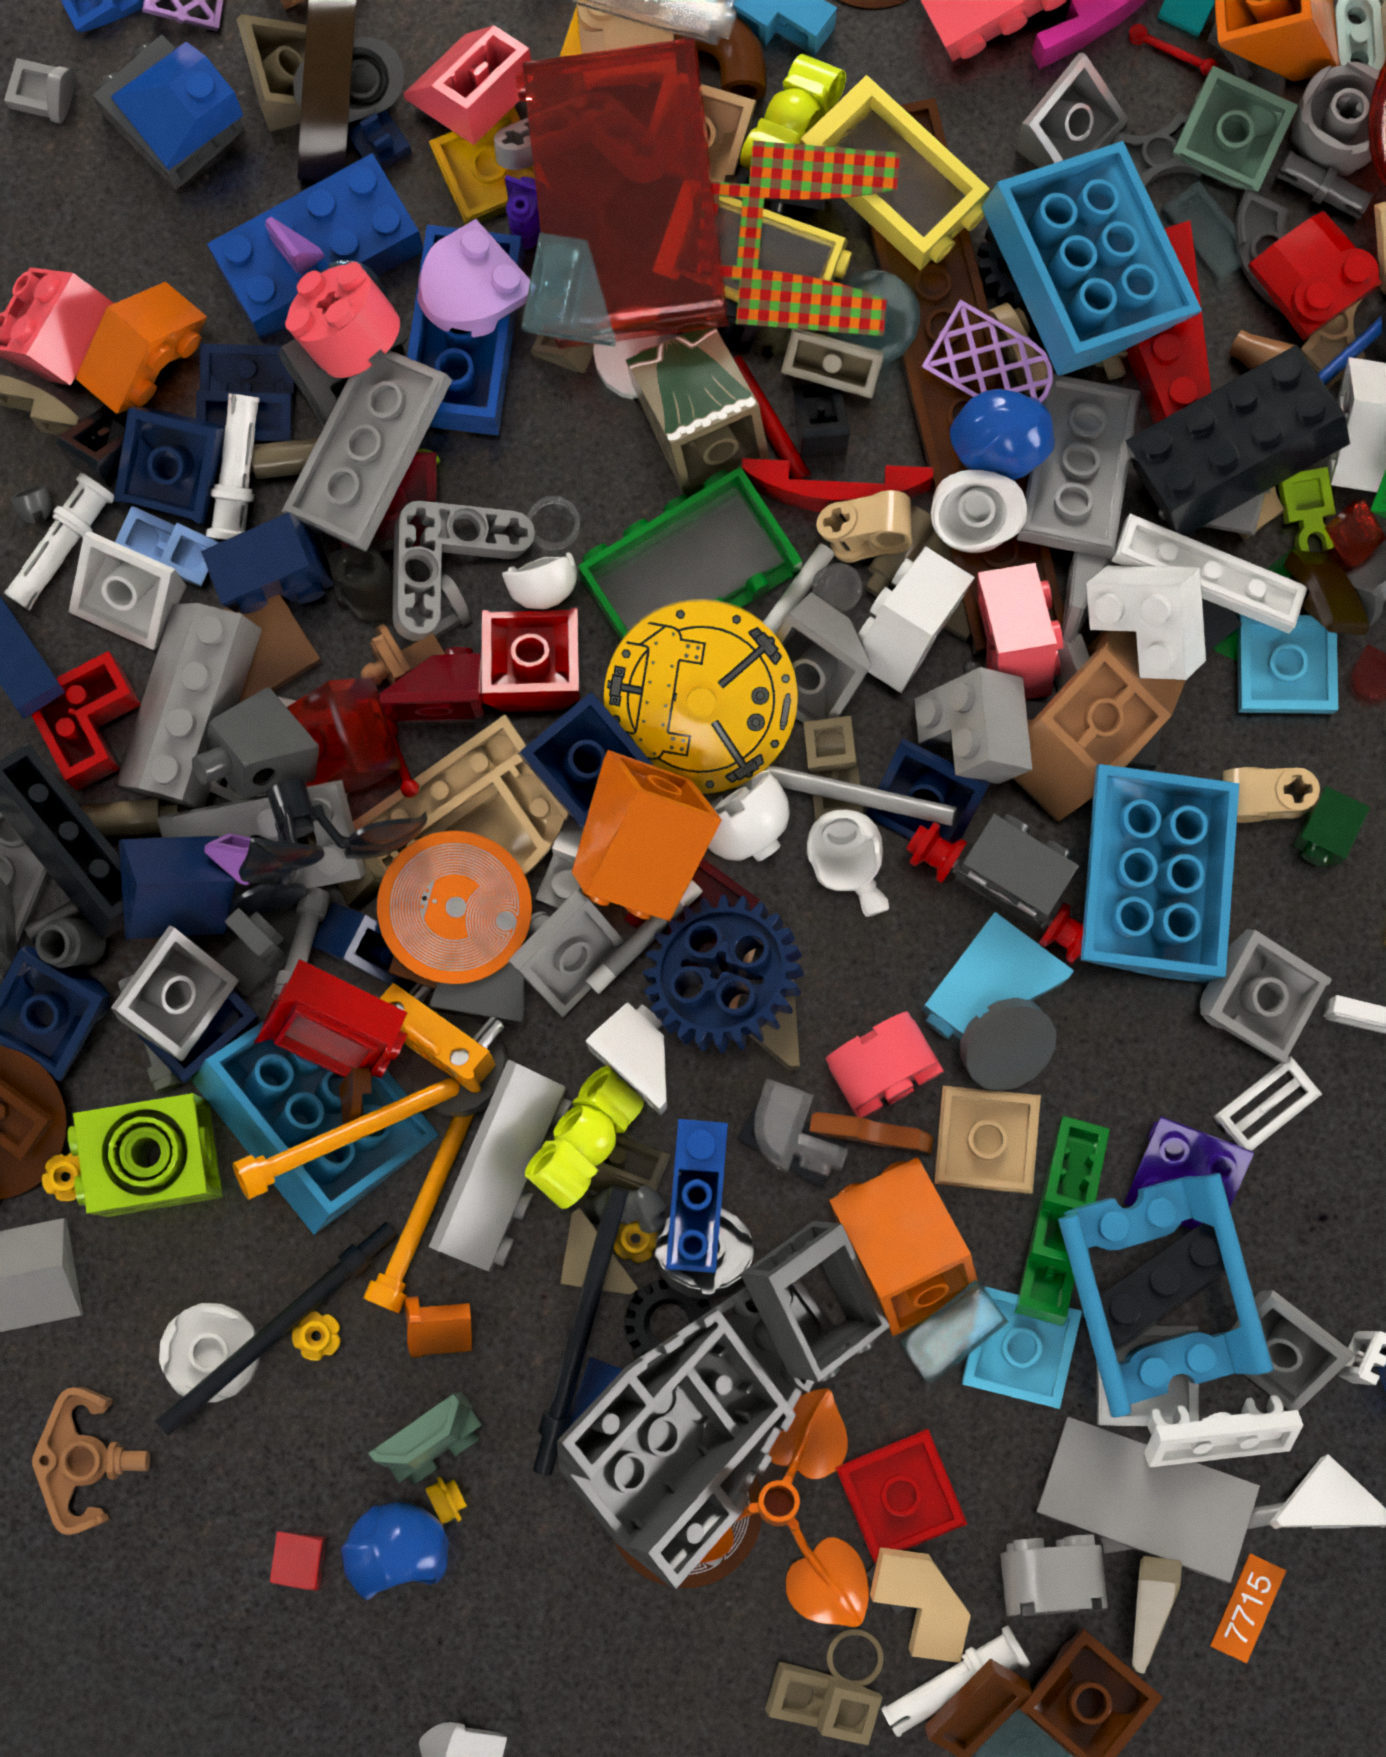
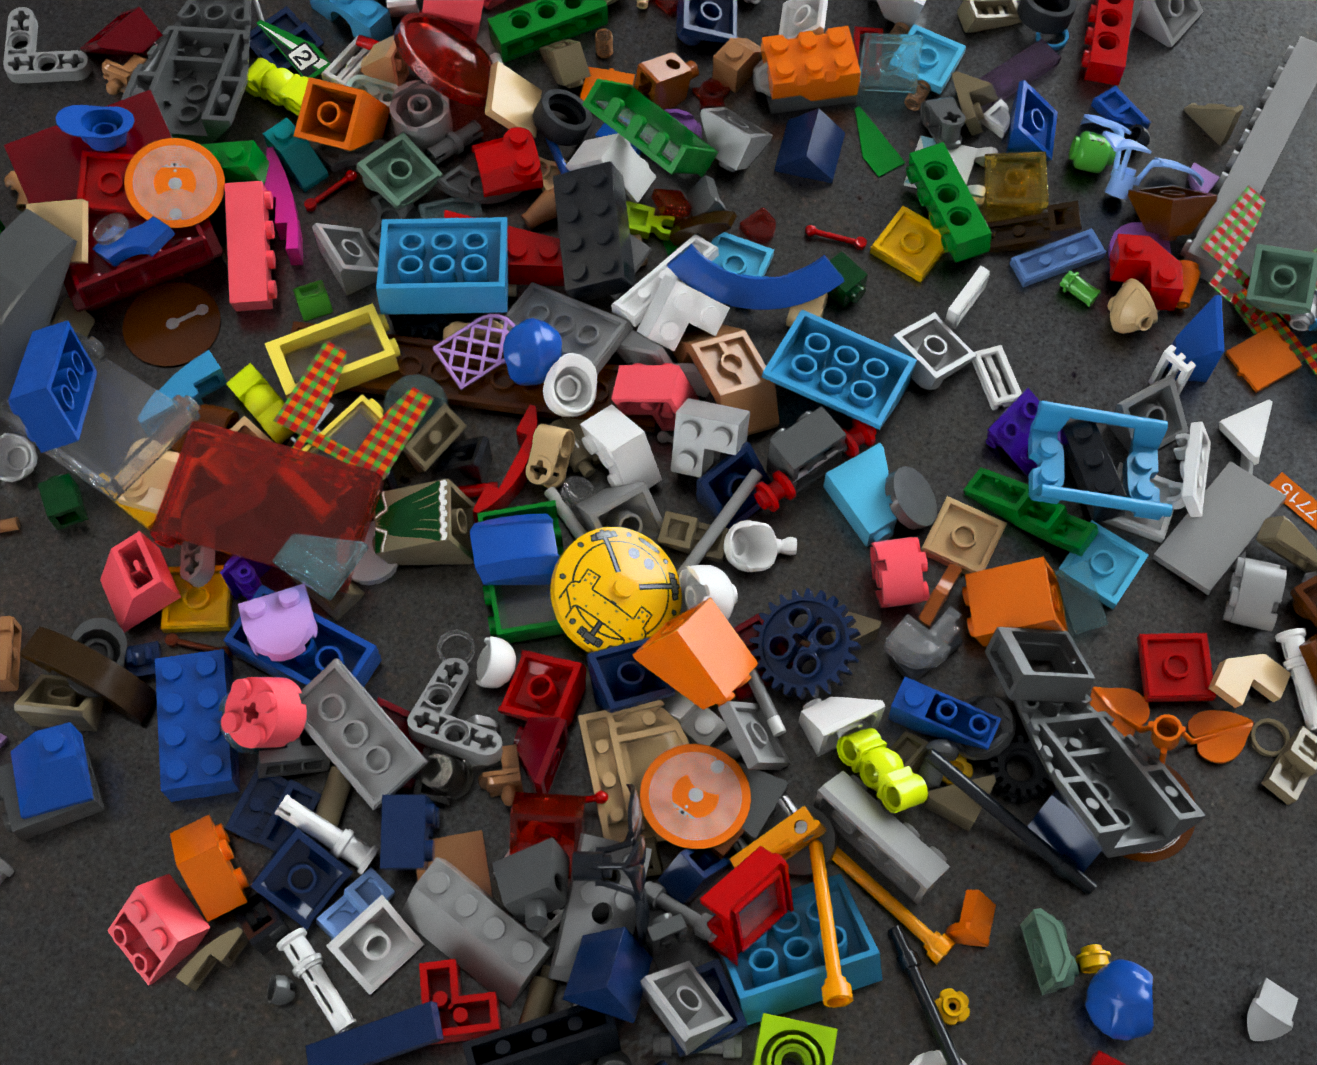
camera: 70 degrees left, 15 degrees down
medium lavender slope [204,833,251,885] -> none
medium lavender slope [265,217,325,275] -> none
reddish brown tile [339,1068,372,1124] -> none
none -> copper hinge [165,633,232,658]
none -> bright green slope [293,280,333,321]
none -> blue slope [469,514,559,585]
none -> blue tile [667,244,845,310]

